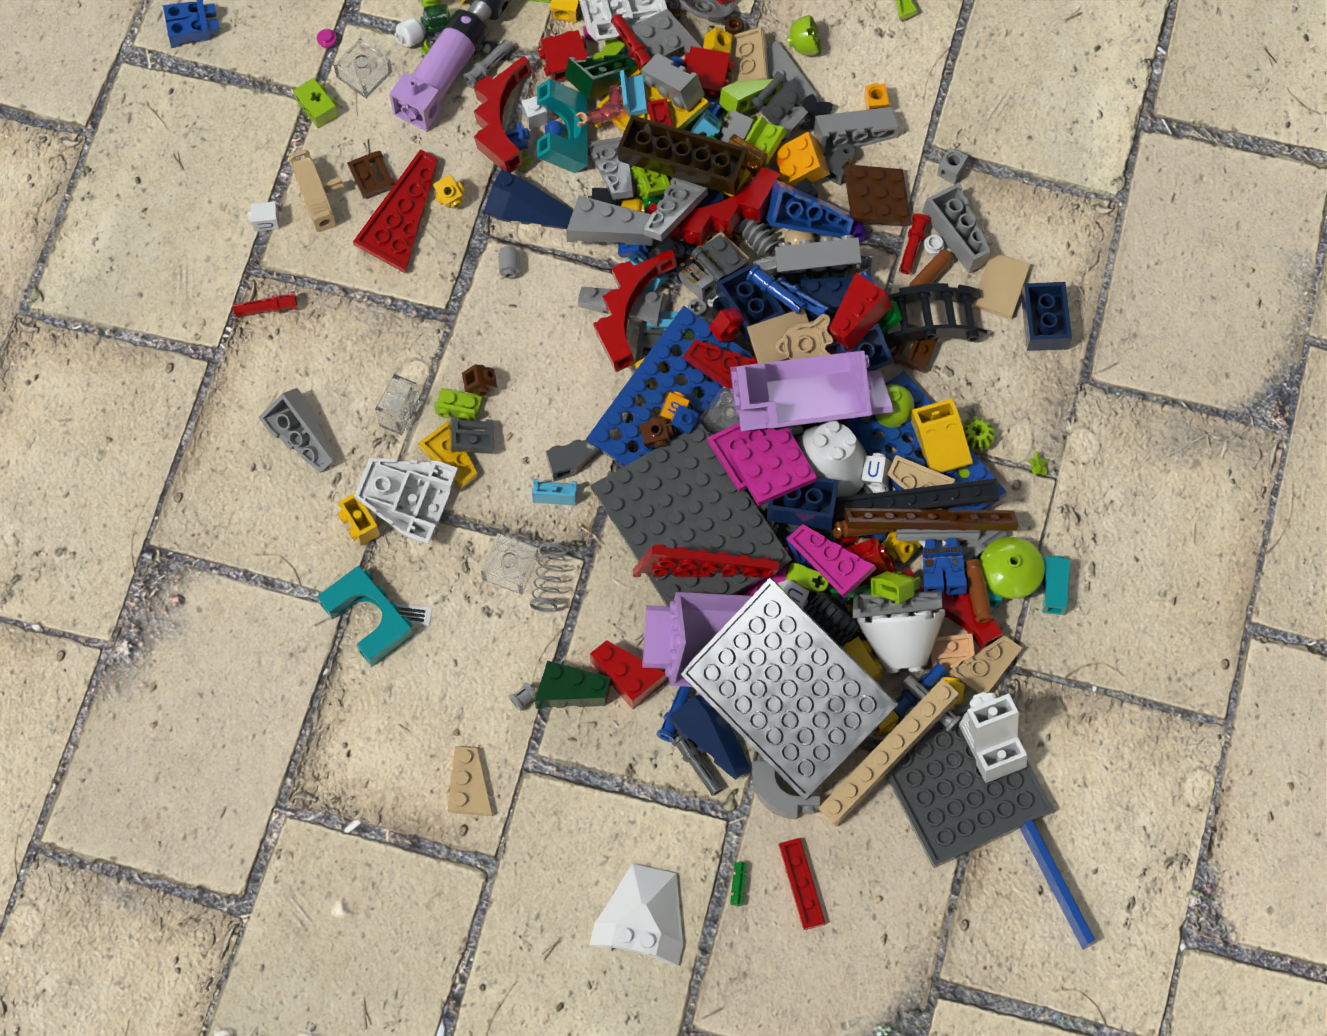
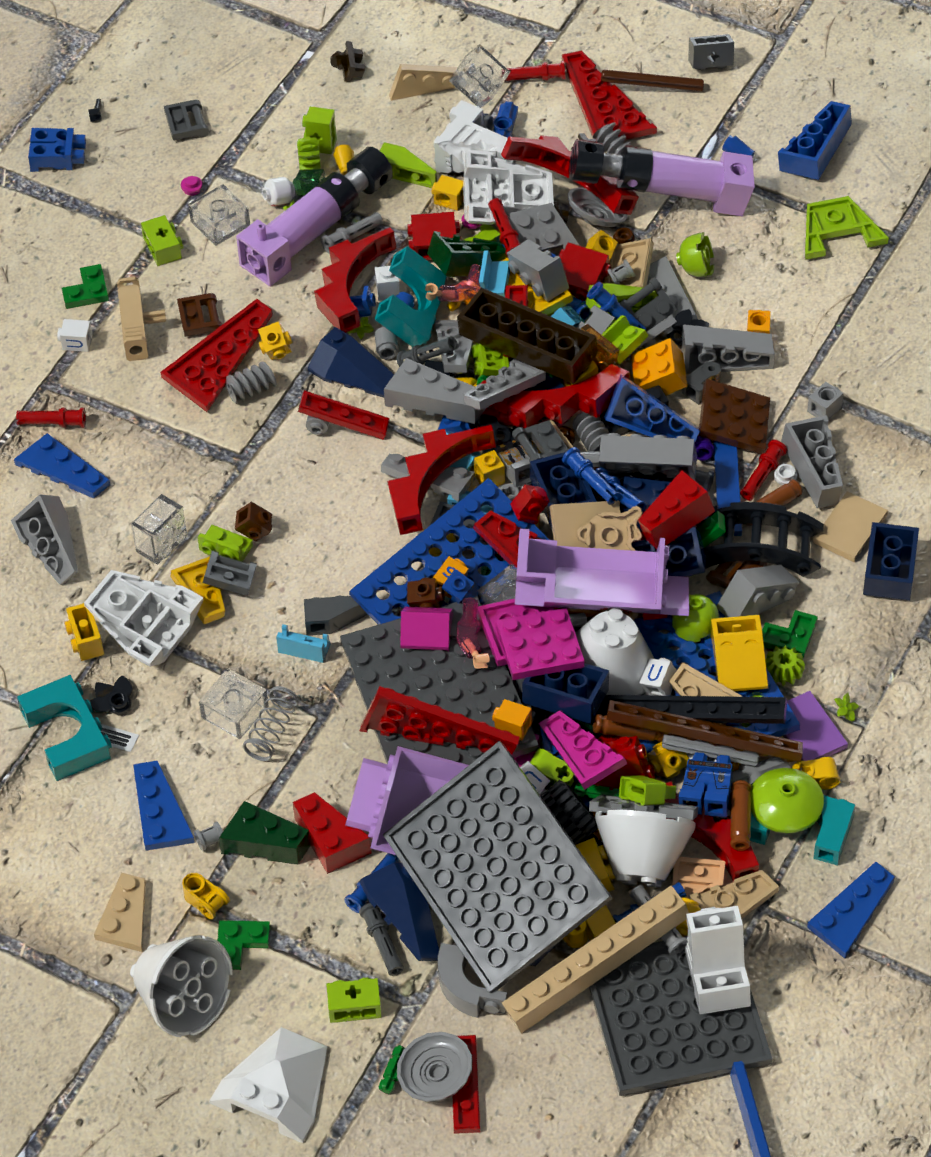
camera: 15 degrees right, 15 degrees down
none -> blue wing [14,433,110,499]
none -> green plate [62,264,109,309]
none -> black plate [89,676,133,715]
none -> white cone [130,935,233,1037]
none -> blue wing [133,761,195,851]
none -> yellow piece [182,873,230,920]
none -> green plate [217,920,270,970]
none -> light grey piece [226,361,277,403]
none -> red tile [298,390,390,440]
none -> lime brick [326,977,382,1023]
none -> light grey brick [374,326,398,360]
none -> dark grey pin [396,336,457,367]
none -> light grey hat [397,1032,472,1102]
none -> dark pink slope [400,607,453,650]
none -> clear pink arm [457,598,490,669]
none -> yellow brick [474,450,505,486]
none -> light orange brick [492,699,532,741]
none -> blue pin [587,282,646,330]
none -> light grey bush [607,259,636,285]
none -> blue tile [713,440,742,536]
none -> light grey wedge [717,565,799,617]
none -> green plate [762,610,818,658]
none -> medium lavender tile [783,691,848,761]
none -> yellow piece [793,757,840,790]
none -> blue wing [807,862,895,958]

